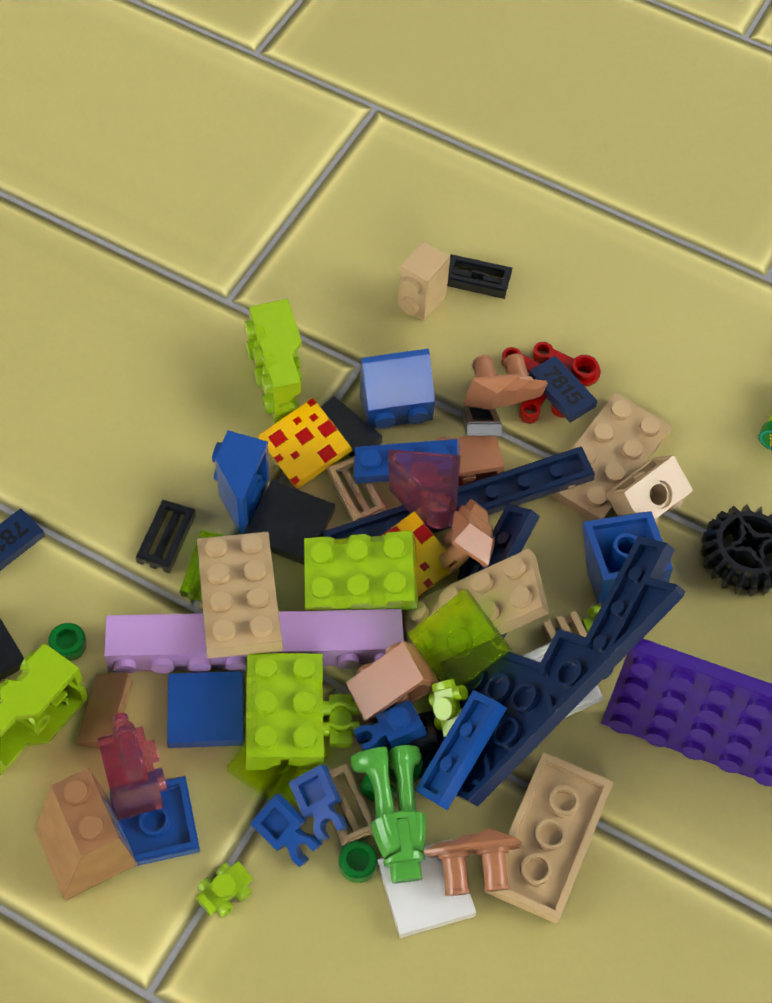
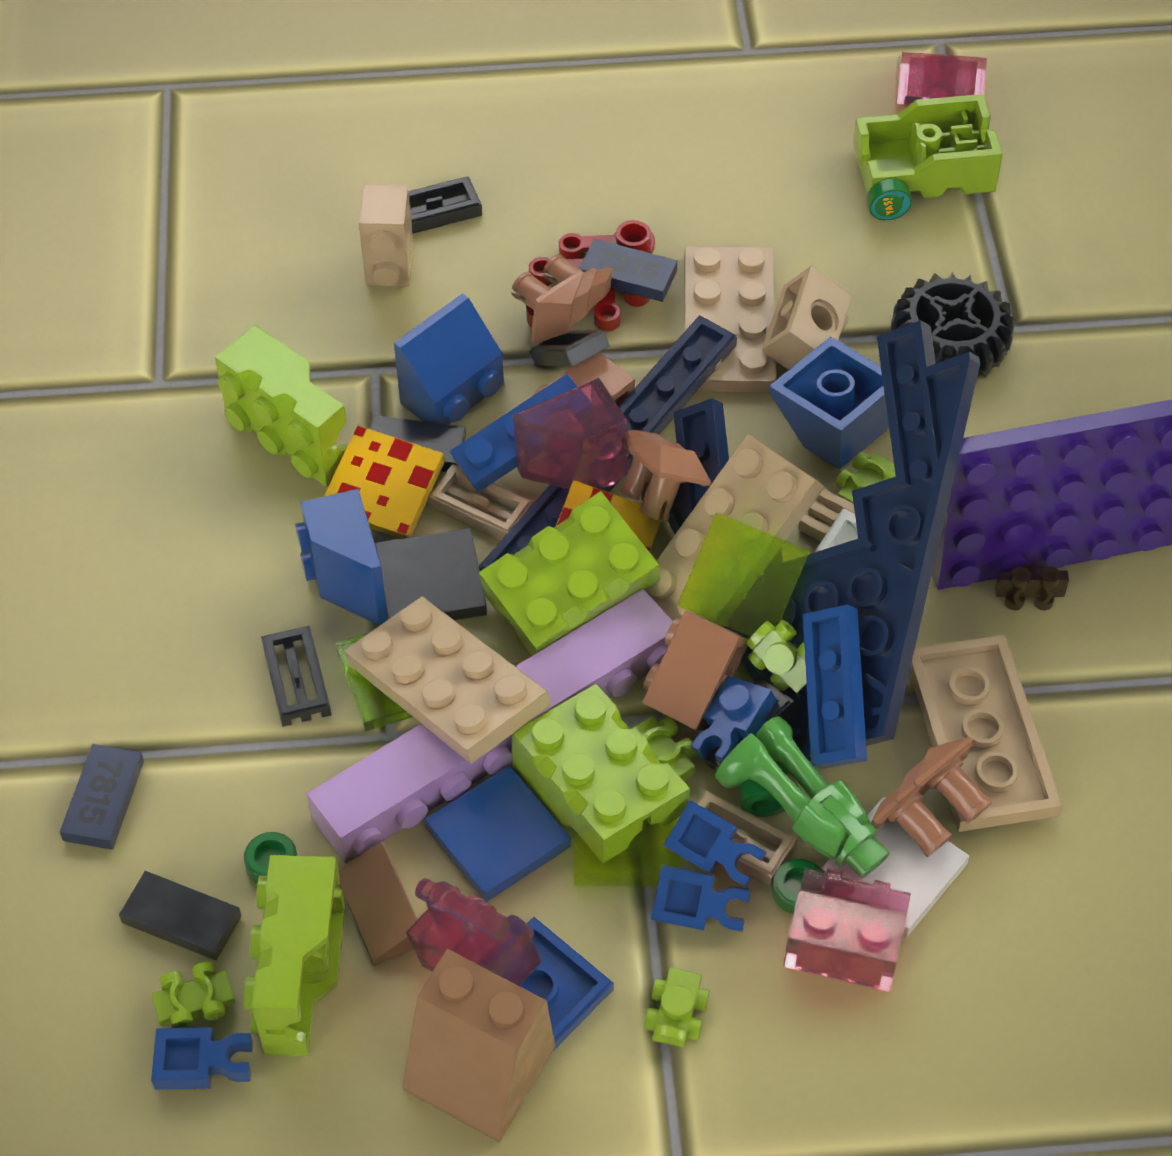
camera: 30 degrees left, 5 degrees down
none -> clear pink brick [783,868,911,992]
none -> dark brown piece [995,564,1069,611]

